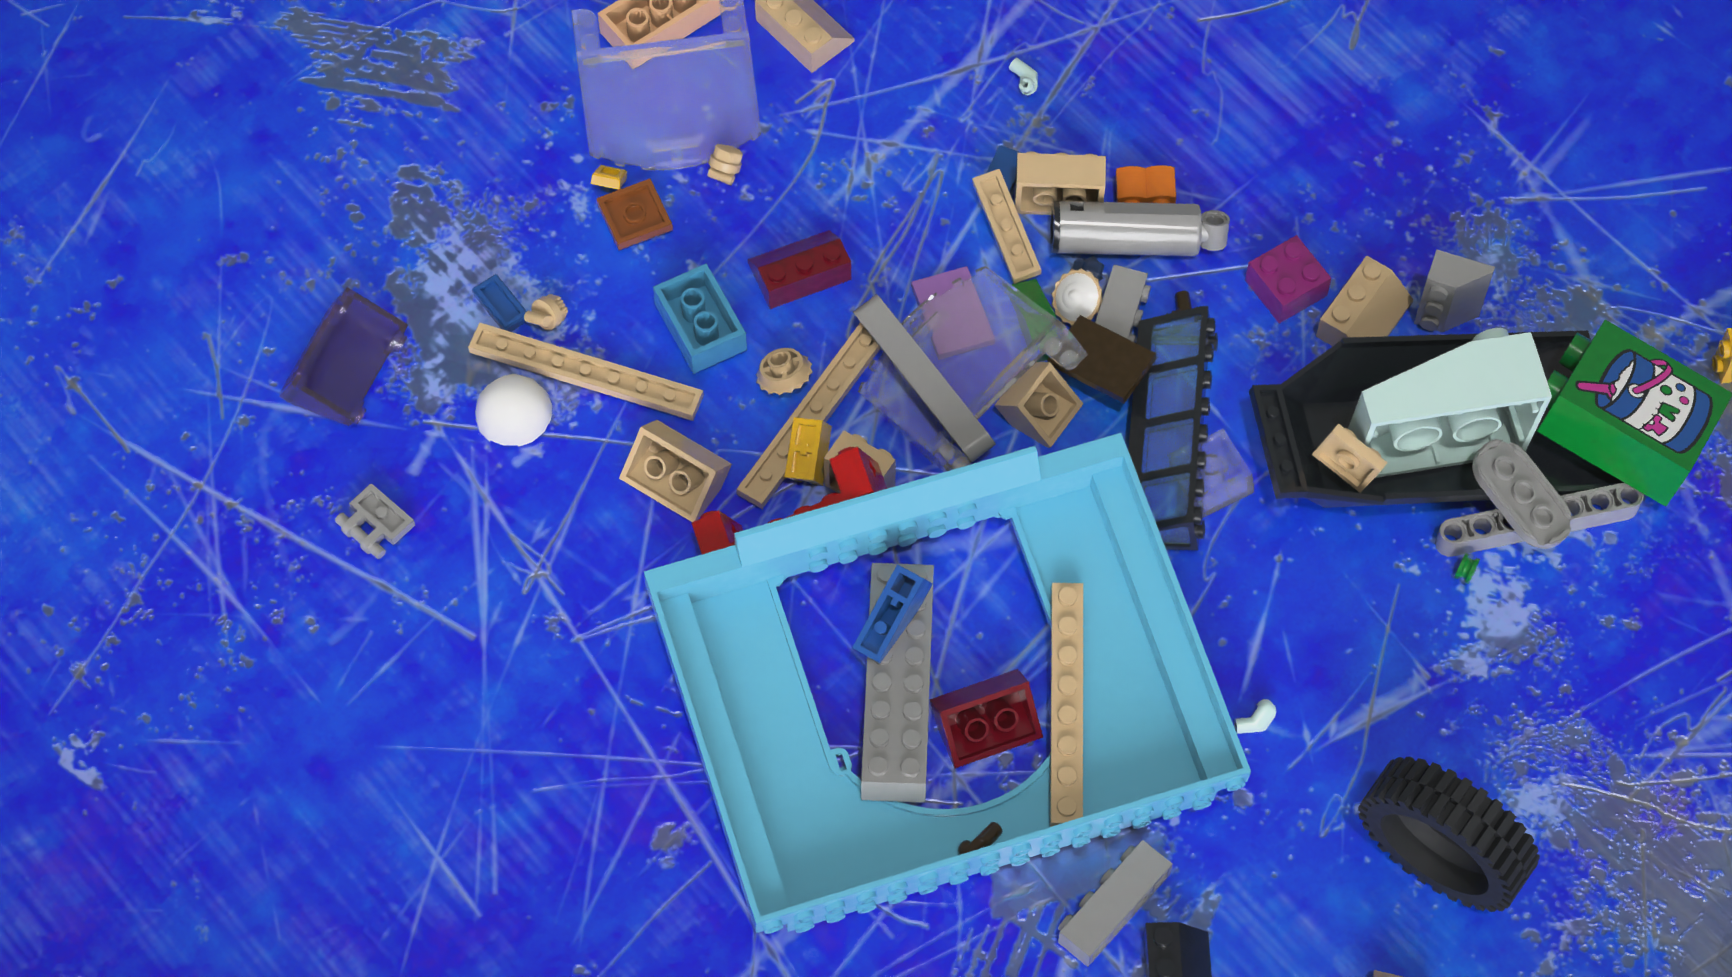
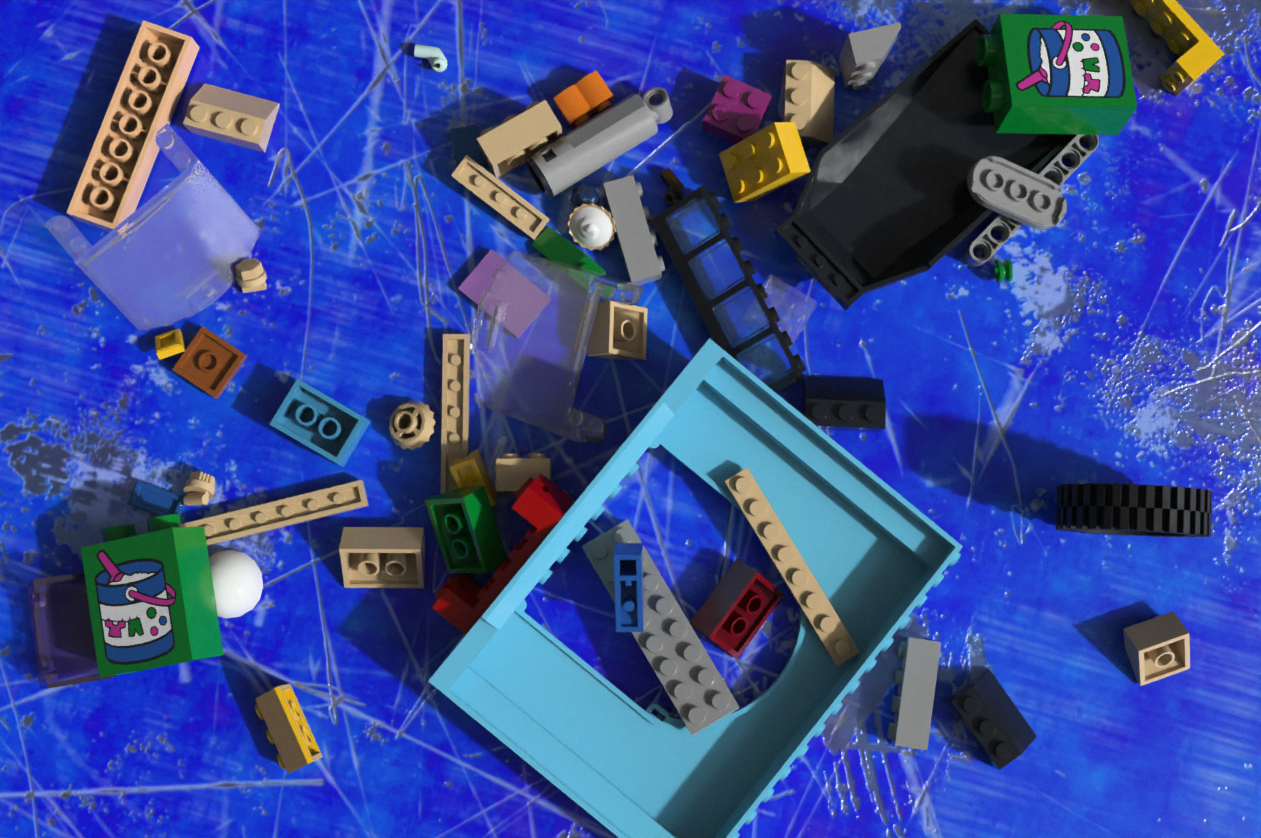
camera: 35 degrees left, 20 degrees up
light grey plate [335,483,415,559] -> none
slope [748,230,852,309] -> none
light grey beam [853,294,996,463] -> none
dark brown arm [958,822,1003,855] -> none
dark brown tile [1047,315,1157,404] -> none
light aqua arm [1234,699,1276,734] -> none
tan plate [1312,424,1388,493] -> none
light aqua slope [1348,328,1552,478] -> none
none -> green brick [81,514,224,678]
none -> yellow slope [255,684,323,773]
none -> green slope [425,485,507,574]
none -> yellow brick [719,122,811,203]
none -> black slope [802,376,886,432]

